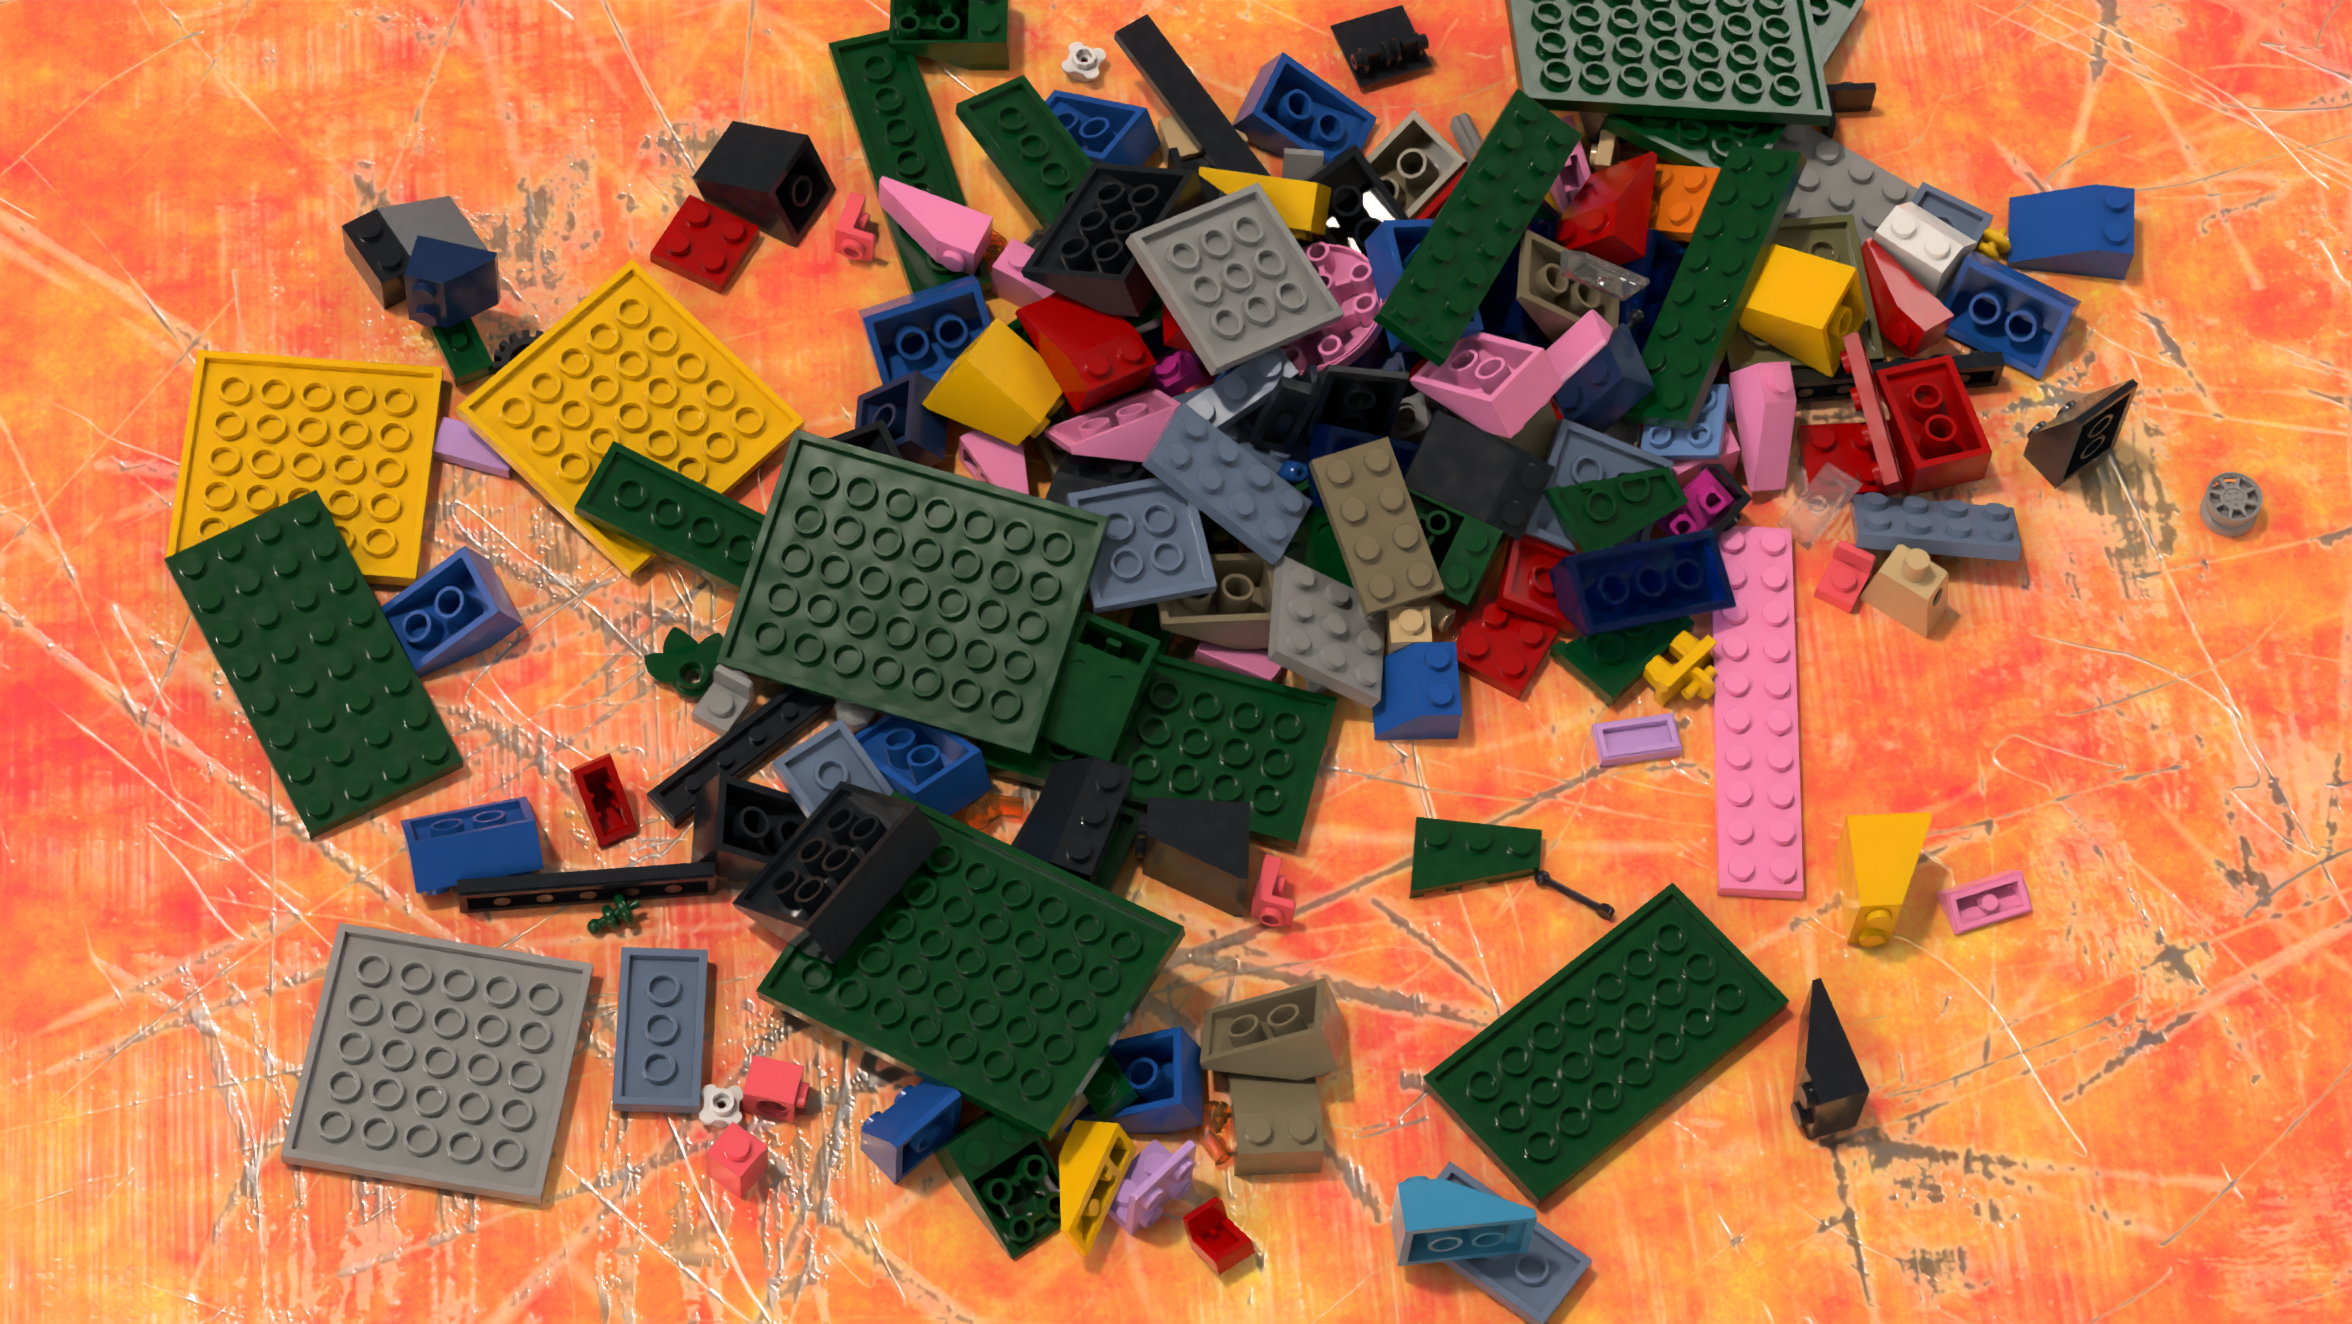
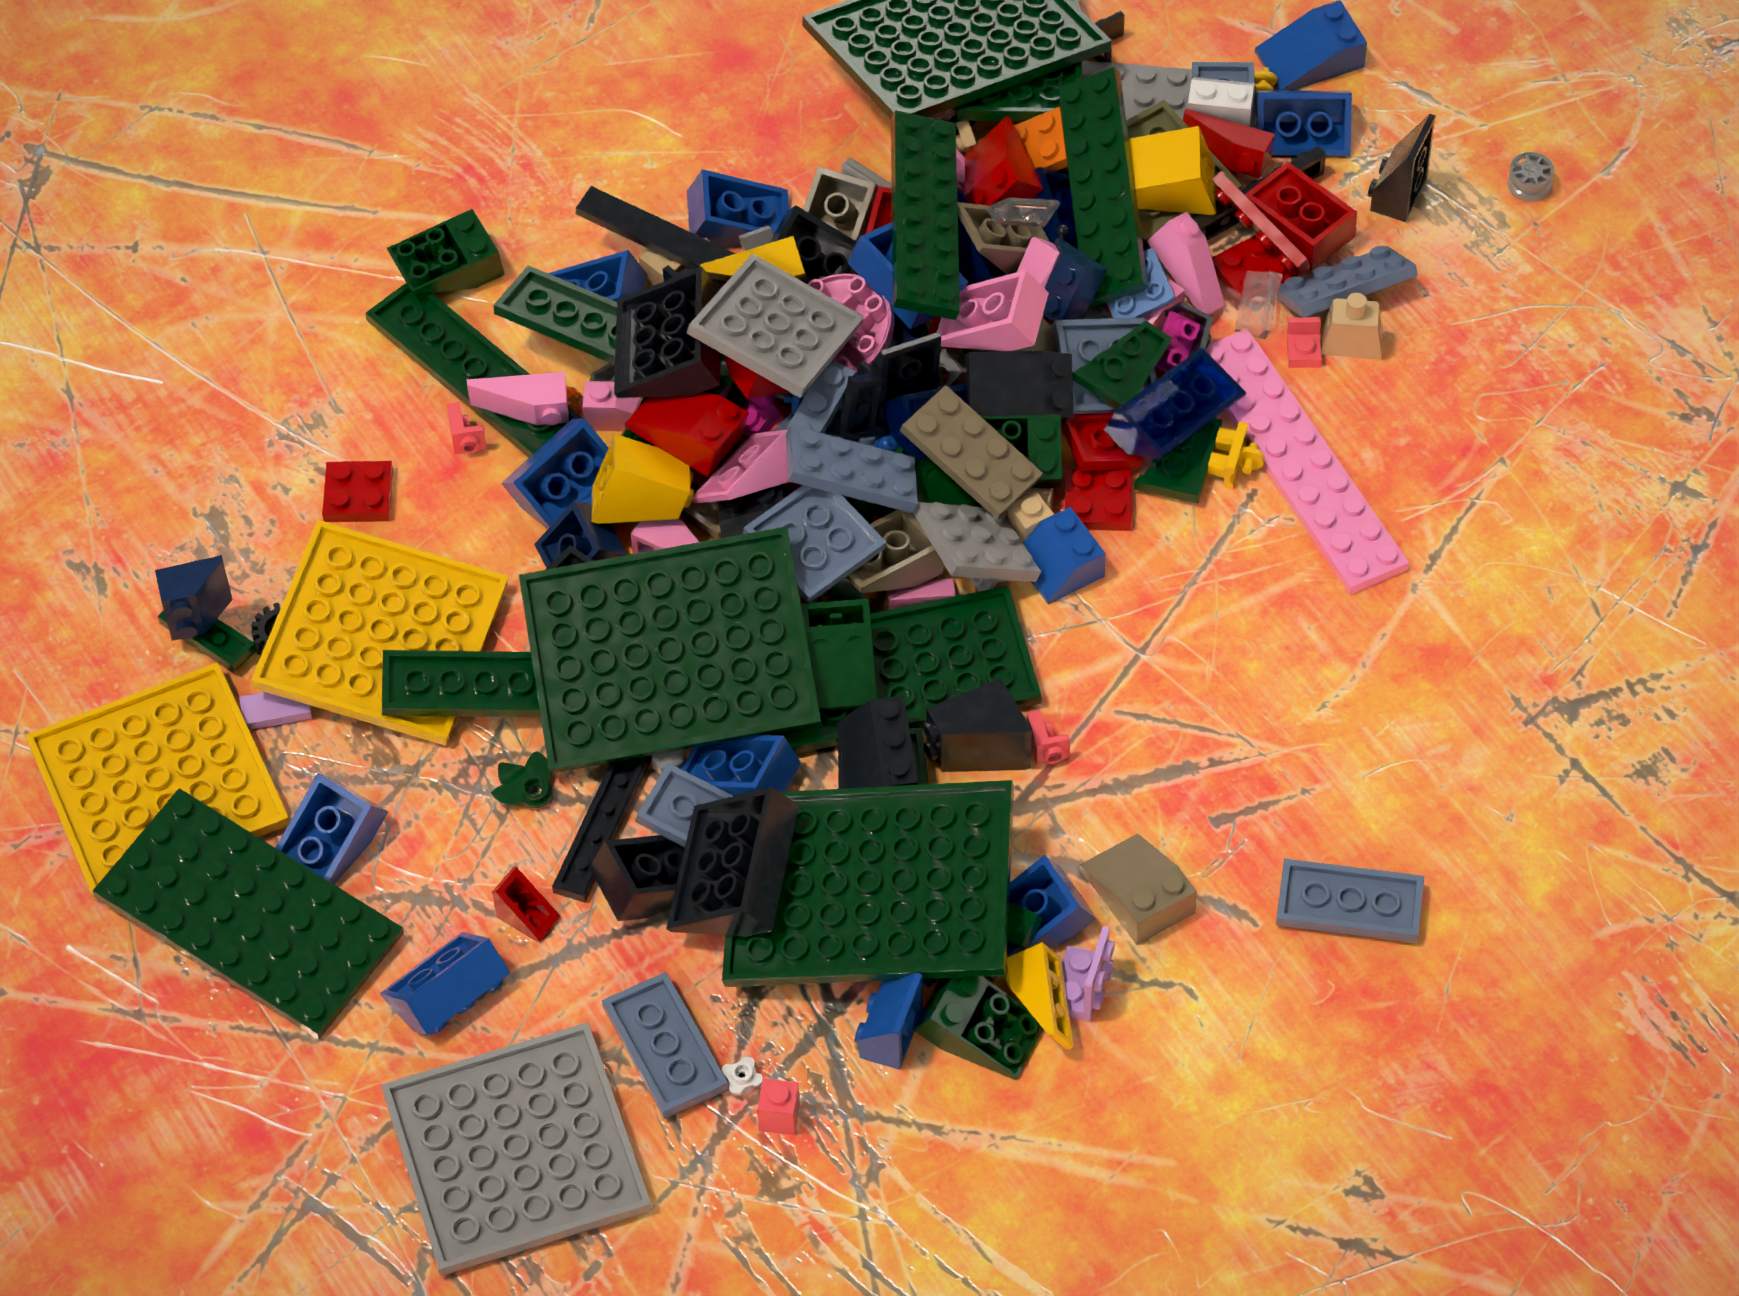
camera: 20 degrees left, 5 degrees down
slope [342,196,487,310] -> none
black tile [457,861,717,913] -> none
dark green hair [587,894,641,935] -> none
light grey bracket [691,664,754,737] -> none
black slope [692,121,836,247] -> none
coral brick [743,1055,810,1123] -> none
clear orange arm [965,793,1025,830] -> none
white plate [1062,42,1106,82] -> none
red bracket [1183,1196,1255,1275] -> none
clear orange arm [1195,1100,1233,1166] -> none
dark tan slope [1200,978,1343,1081] -> none
black hinge [1330,5,1432,88] -> none
dark azure slope [1390,1176,1537,1266] -> none
dark green wing [1409,817,1542,899] -> none
dark green plate [1421,882,1789,1207] -> none
black hinge [1534,870,1615,920] -> none
lavender tile [1591,713,1682,767] -> none
black slope [1791,978,1870,1140] -> none
yellow slope [1834,812,1932,947] -> none
bright pink slope [1936,869,2033,934] -> none

